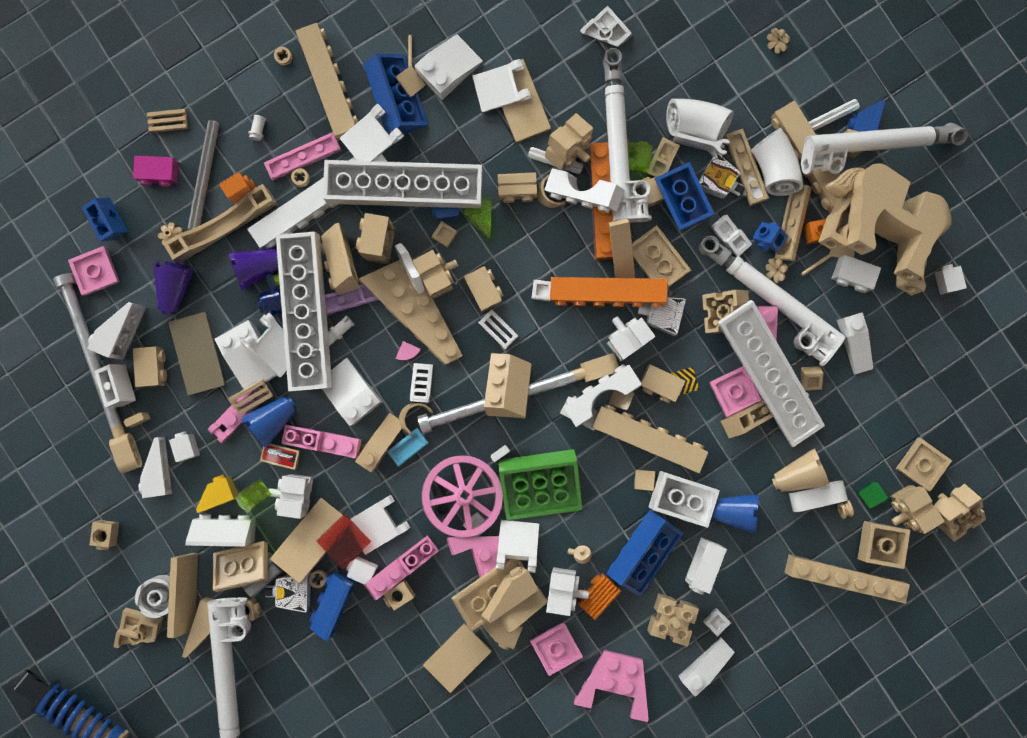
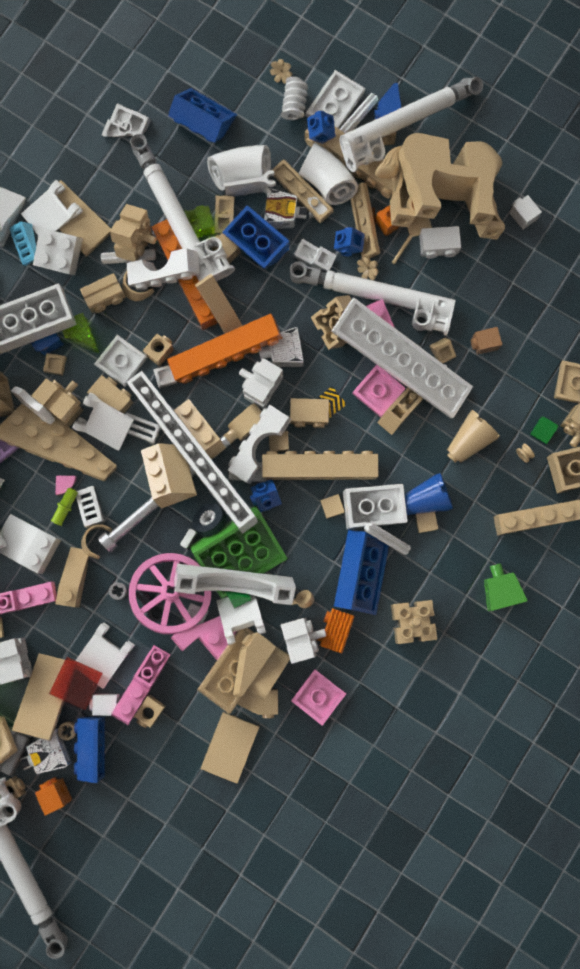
camera: 25 degrees left, 5 degrees down
medium azure tile [387,428,429,467] -> none
bright pink wing [574,650,648,722] -> none
tan tile [632,225,691,287] -> none
white slope [679,637,735,697] -> none
white window [685,537,727,595] -> none
white tile [703,608,731,637] -> none
white beam [789,480,848,512] -> none
white slope [837,313,873,374] -> none
none -> medium azure slope [10,222,36,266]
none -> white brick [33,227,83,275]
none -> orange brick [35,777,72,815]
none -> lime axle [51,488,78,526]
none -> white flag [72,393,134,451]
none -> white tile [94,335,148,387]
none -> light grey bush [109,582,128,600]
none -> white brick [127,371,258,534]
none -> tan brick [143,334,174,367]
none -> blue slope [168,88,237,142]
none -> tan brick [174,399,226,459]
none -> white arch [174,564,296,605]
none -> black bush [192,503,227,537]
none -> green slope [225,591,251,609]
none -> blue brick [250,479,282,513]
none -> white piece [281,77,308,120]
none -> white tile [306,70,366,129]
none -> blue brick [307,110,336,144]
none -> white axle [364,522,411,555]
none -> tan tile [415,512,438,533]
none -> medium nougat brick [471,327,502,355]
none -> bright green torso [484,563,527,611]

